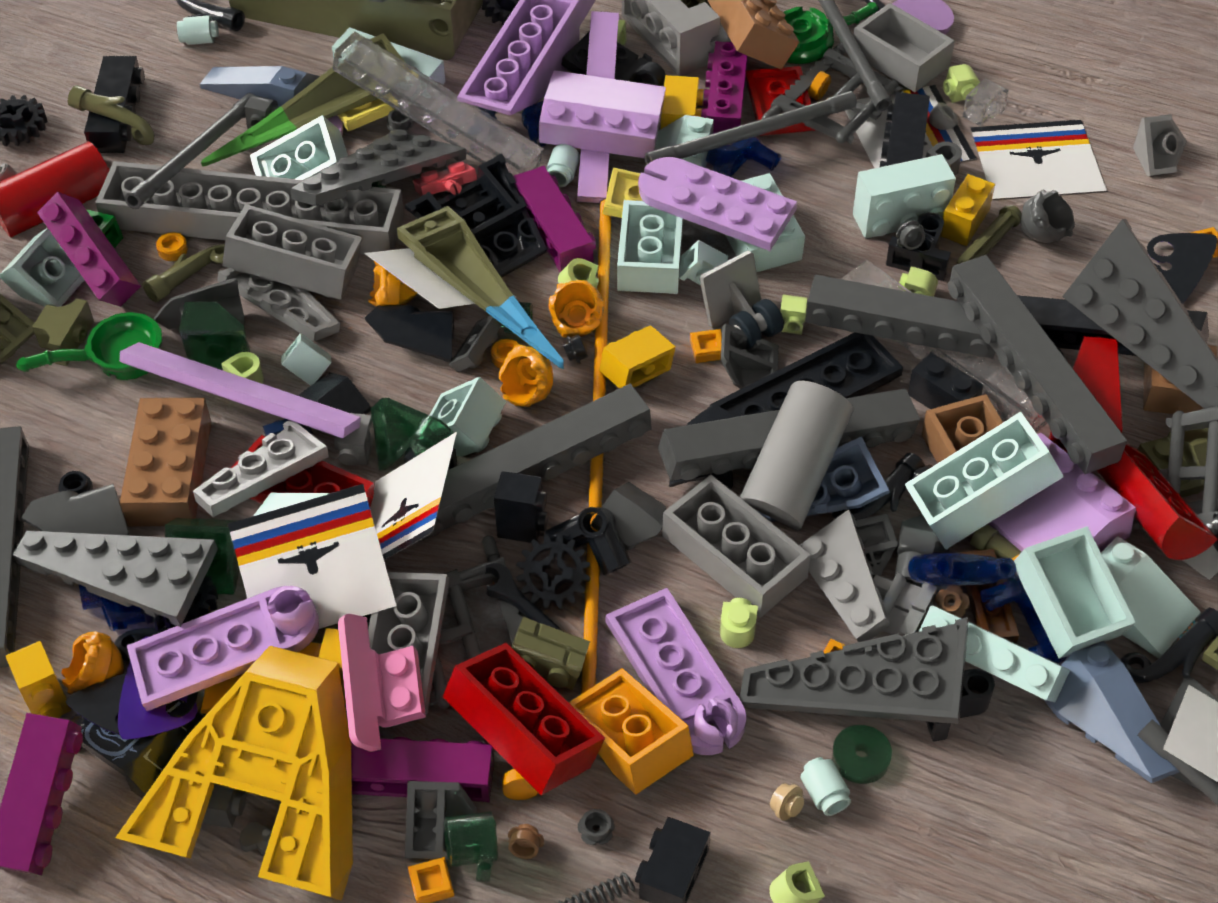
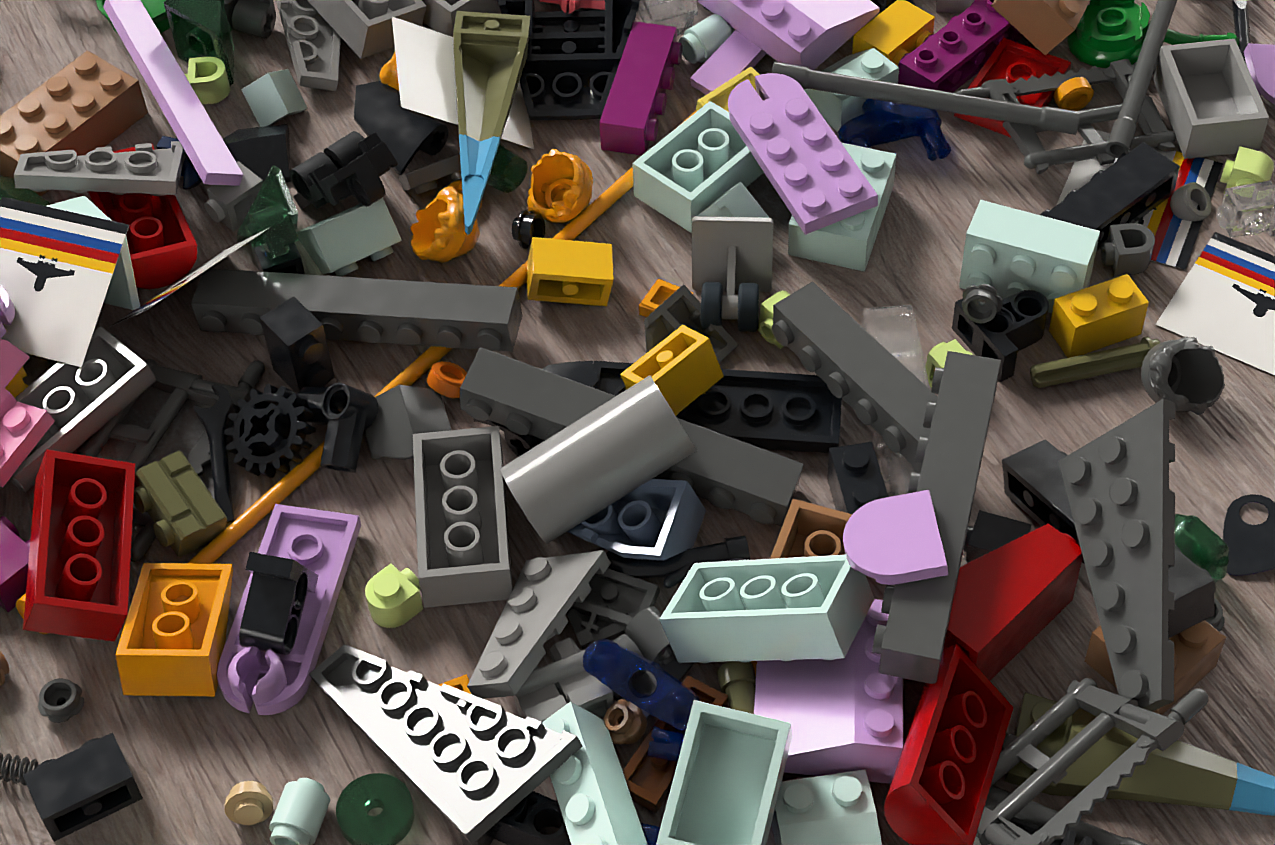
camera: 40 degrees right, 0 degrees up
yellowish green plate [558,258,599,288] -> none
none -> black tile [239,552,319,655]
none -> black plate [290,131,398,209]
none -> orange tile [427,361,467,398]
none -> yellow brick [620,325,724,416]
none -> lavender tile [843,490,948,585]

